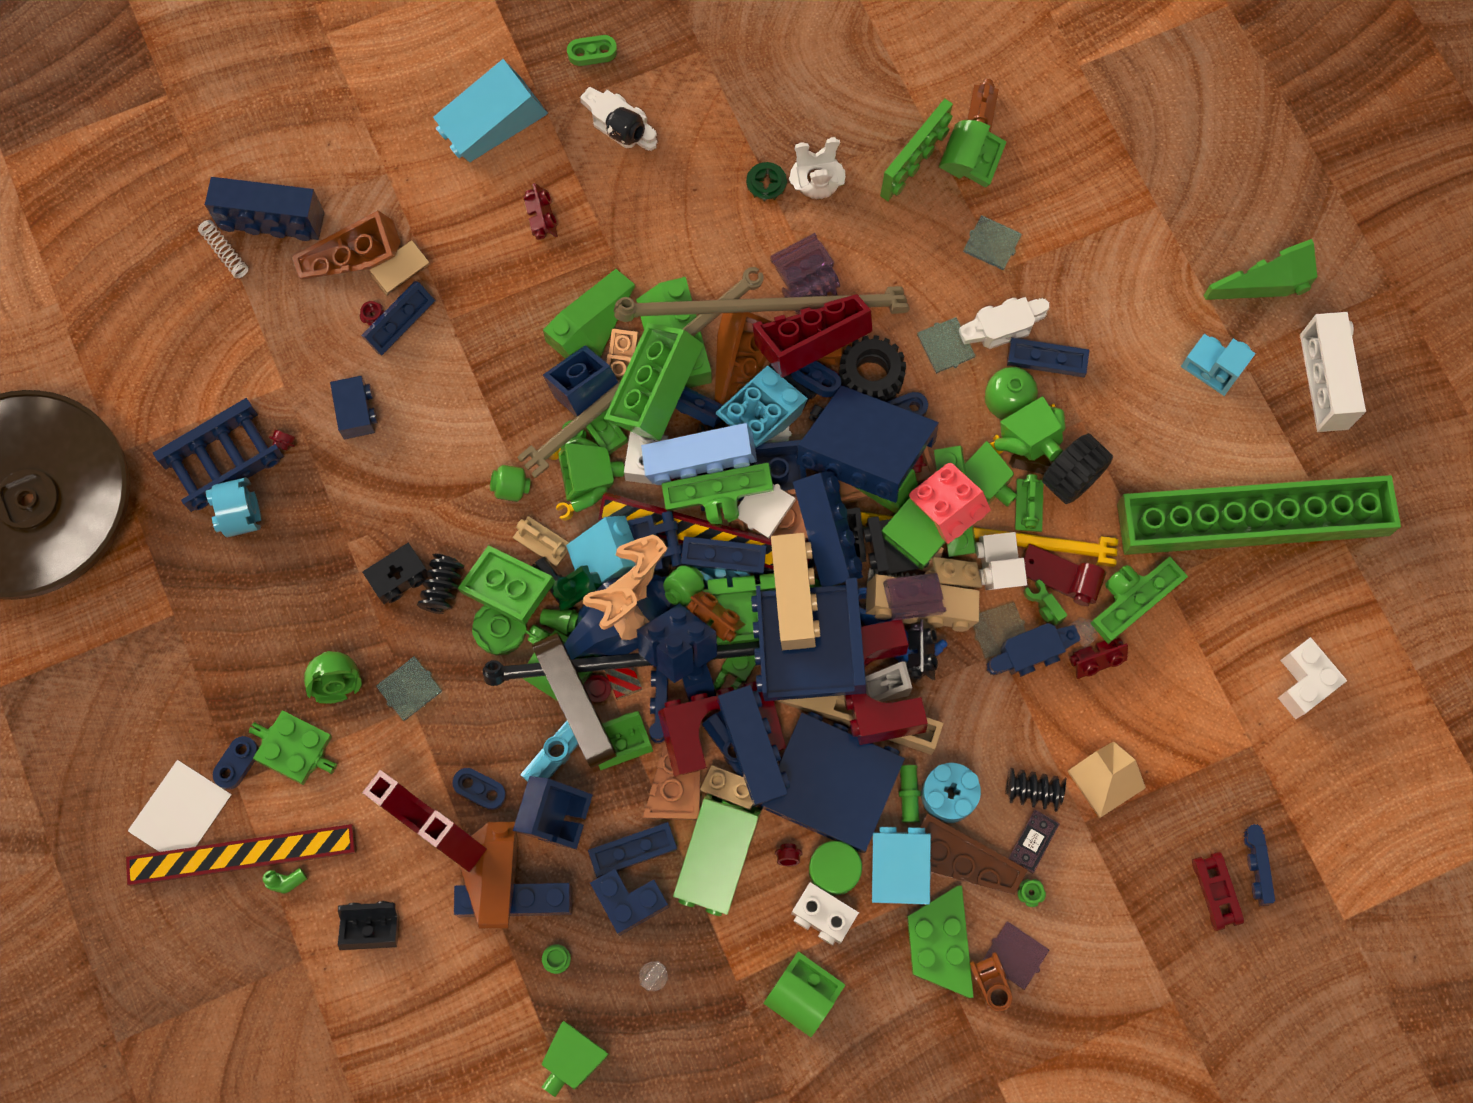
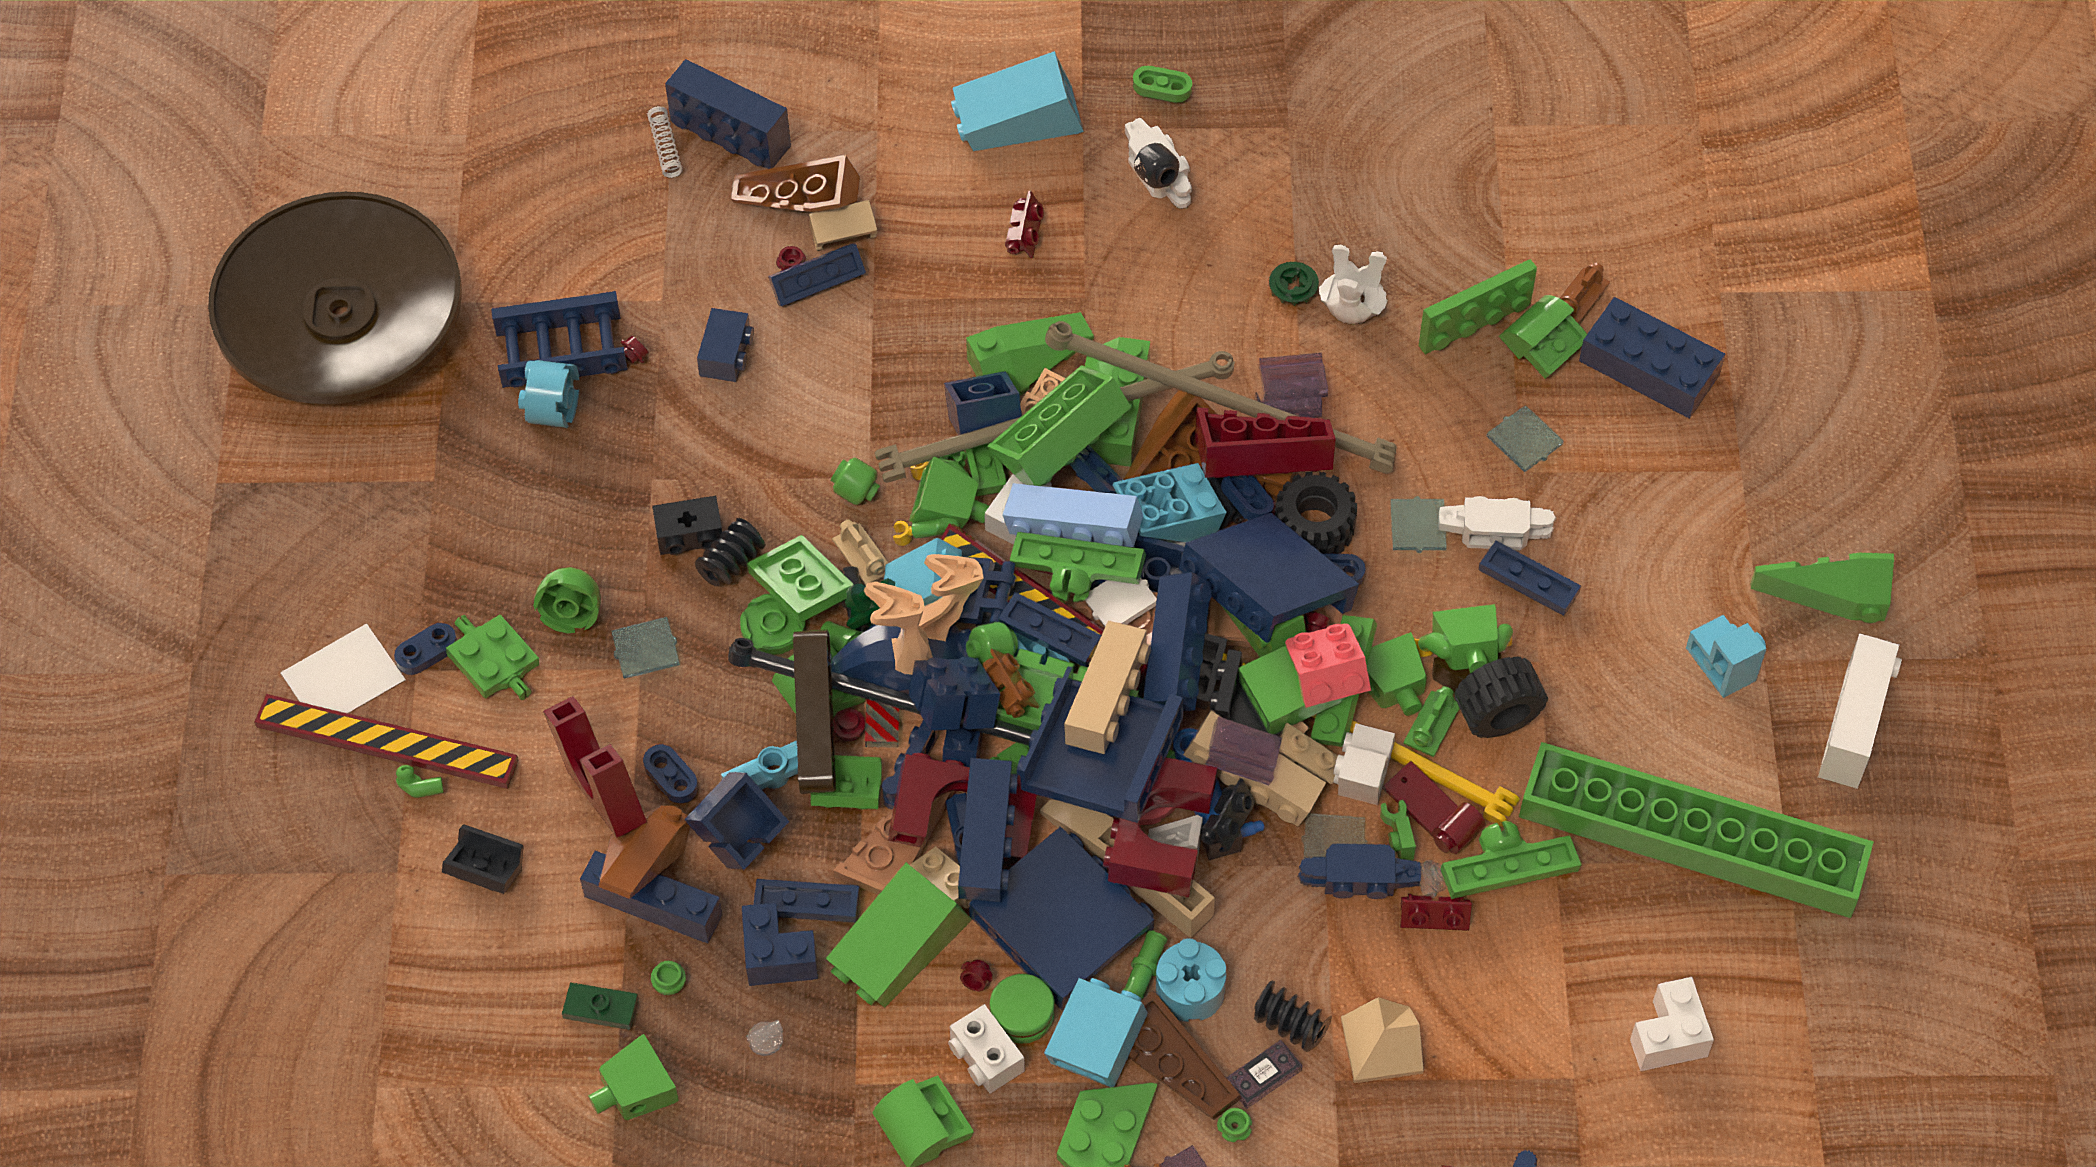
camera: 25 degrees right, 15 degrees down
bright green cylinder [985,367,1038,419] -> none
none -> dark green plate [562,982,639,1030]
none -> dark blue brick [1579,297,1725,419]

